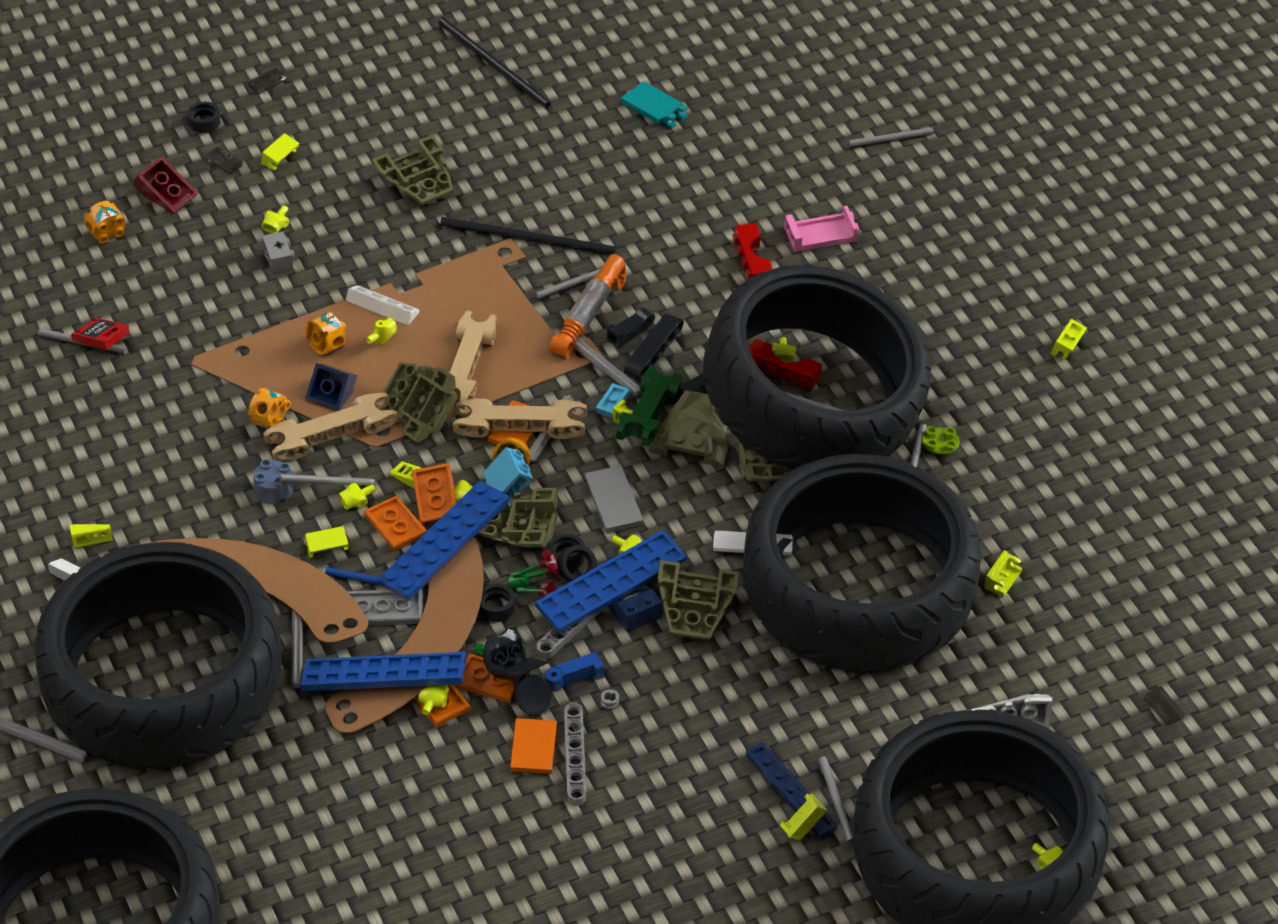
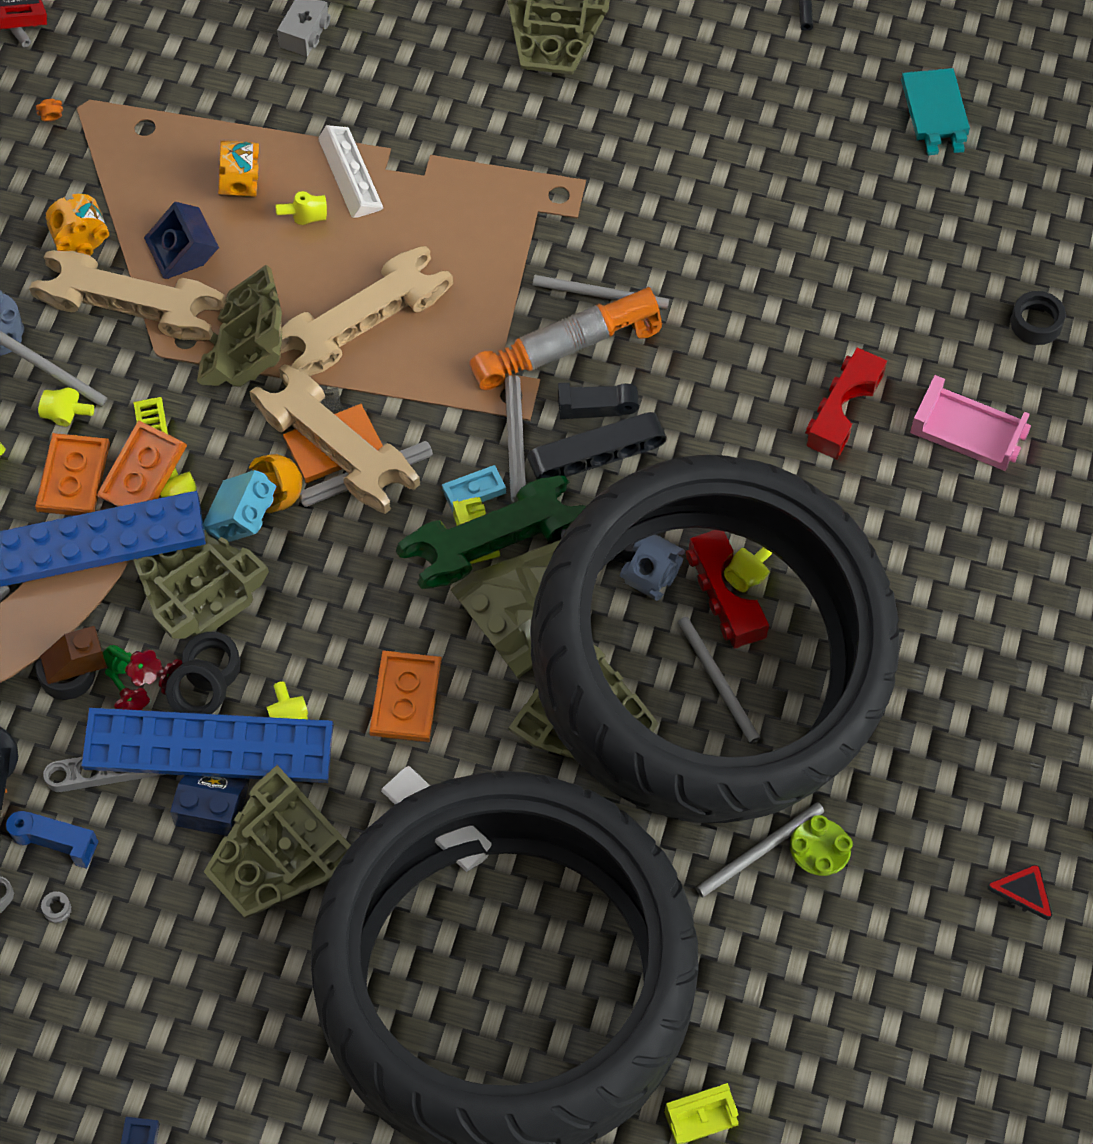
camera: 40 degrees right, 15 degrees up
black piece [440,217,616,254] -> none
light grey tile [585,465,644,533] -> none
none -> orange plate [36,99,63,121]
none -> reddish brown slope [40,626,107,684]
none -> orange tile [369,651,442,742]
none -> piece [987,865,1052,920]
none -> black tyre [1010,291,1066,345]

